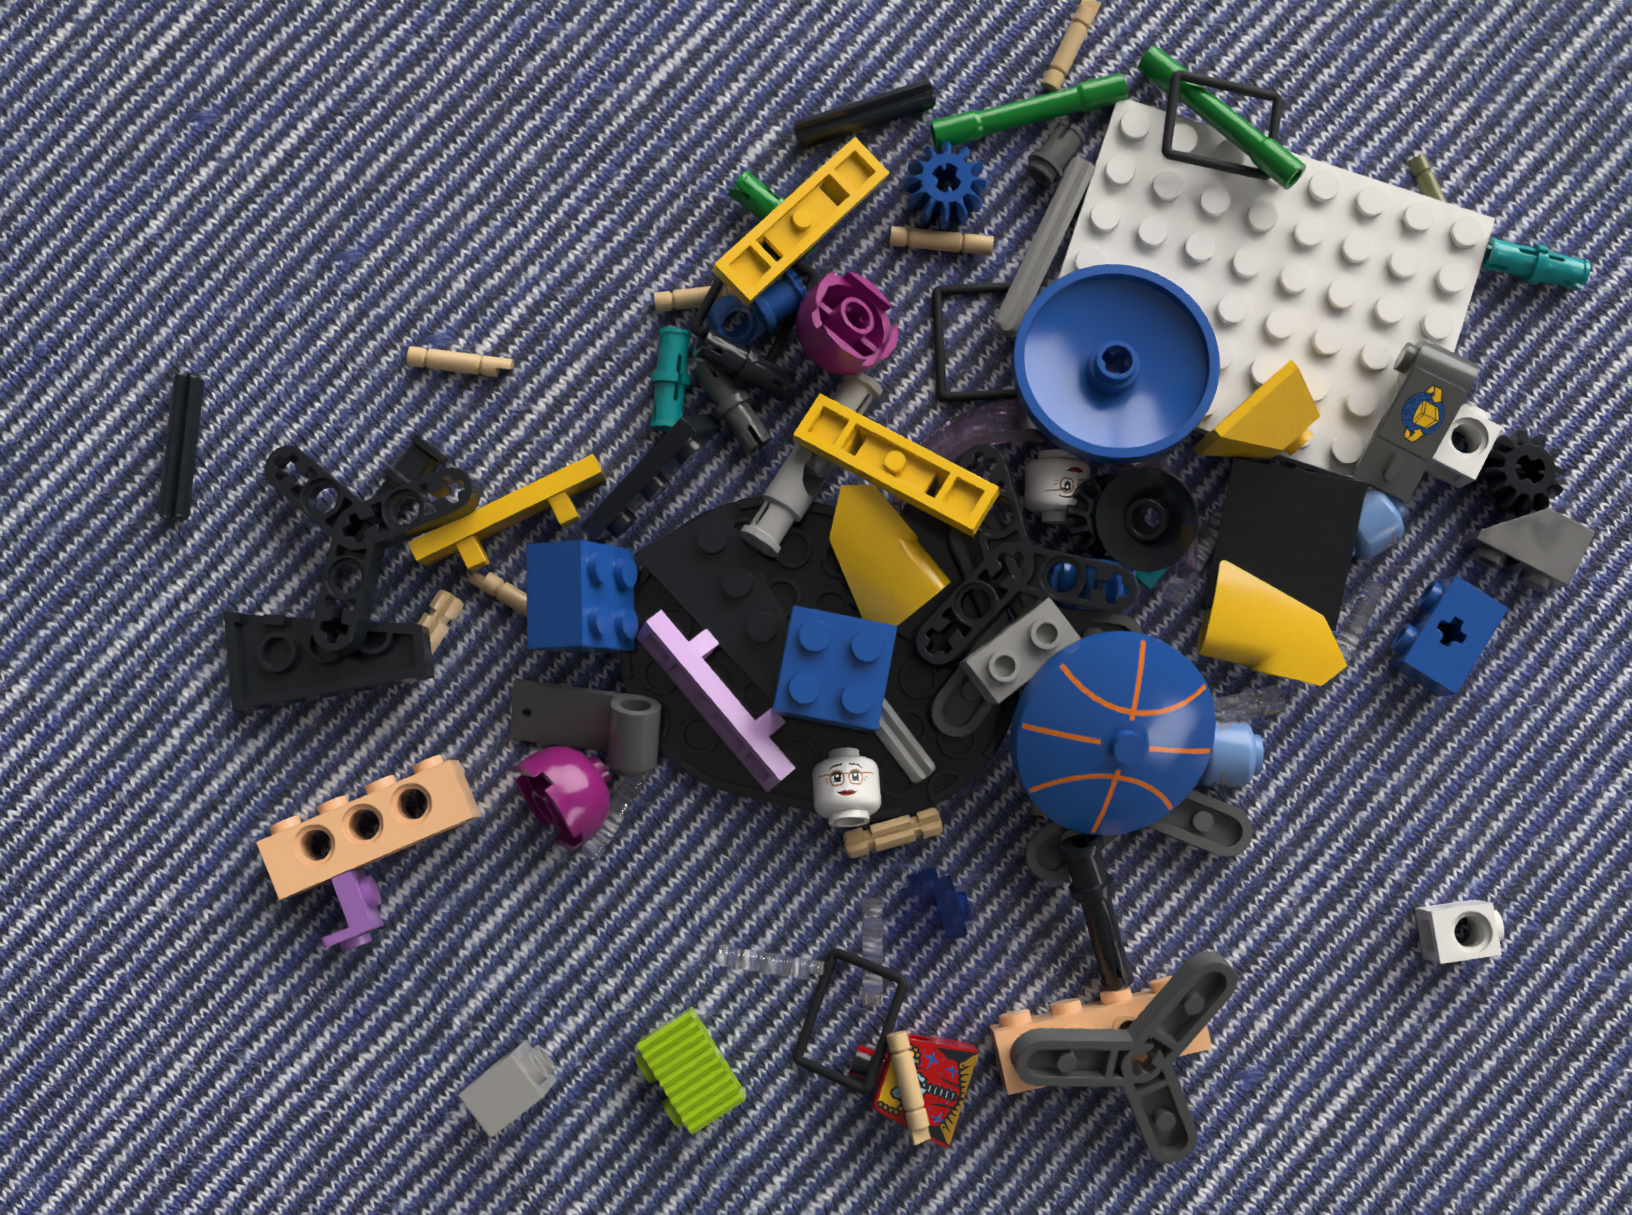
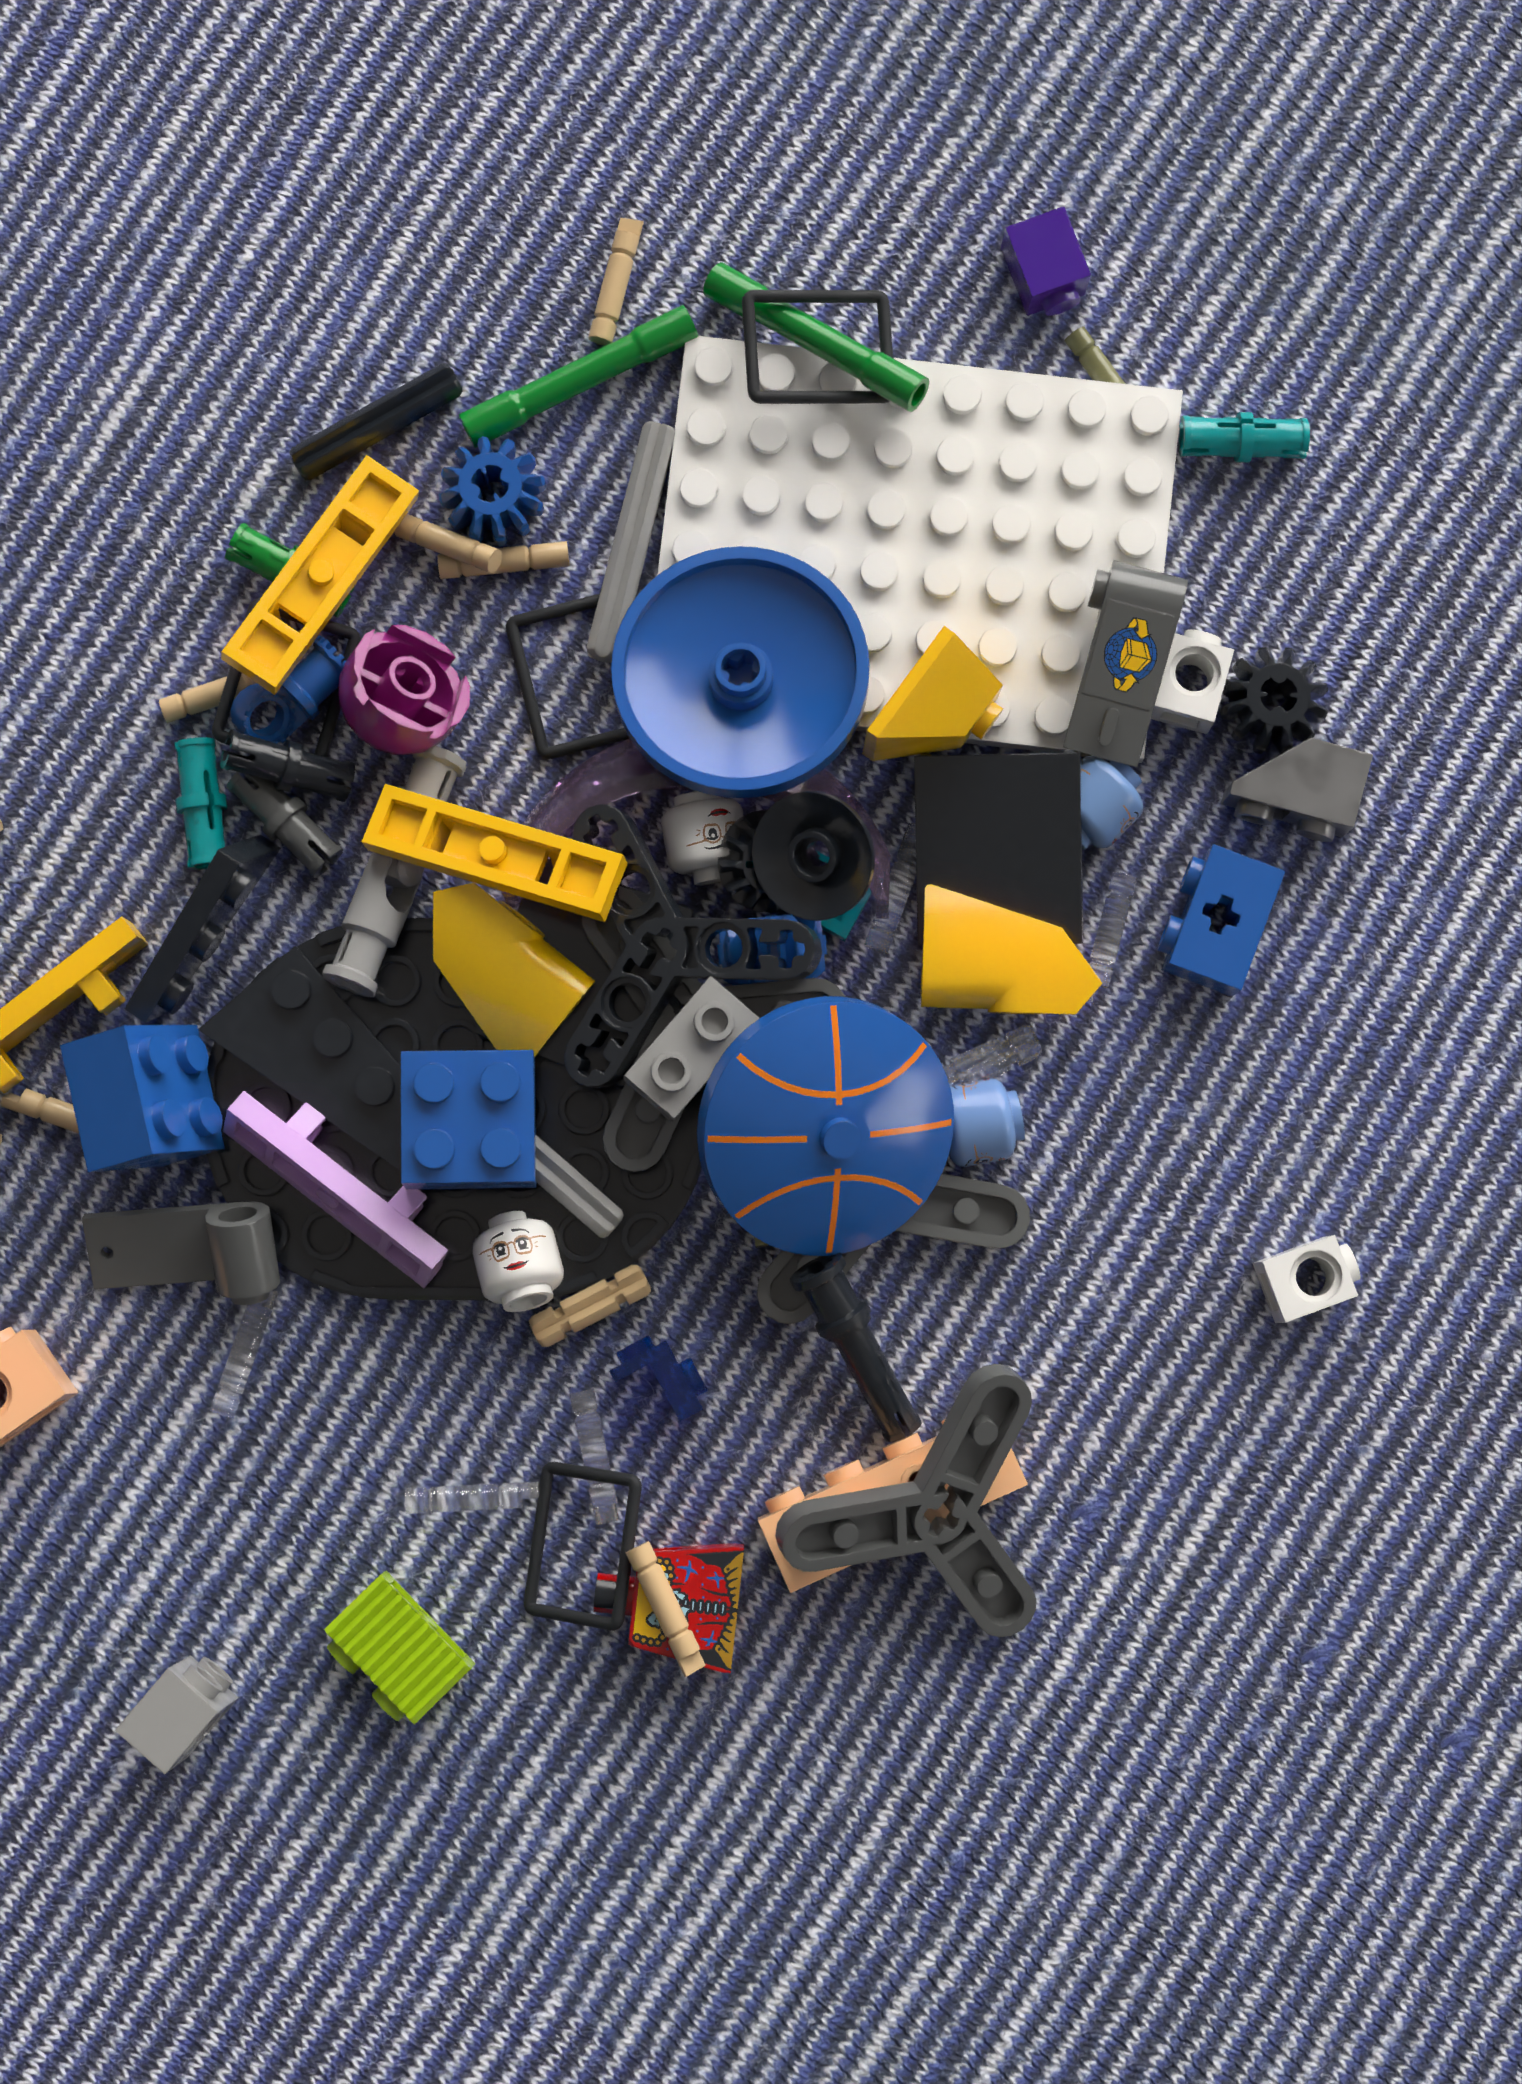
camera: 10 degrees left, 0 degrees up
magenta cylinder [513,745,611,851] -> none
dark grey pin [1026,120,1085,186] -> none
none -> tan wheel [394,514,502,573]
none -> dark purple brick [1001,206,1091,316]

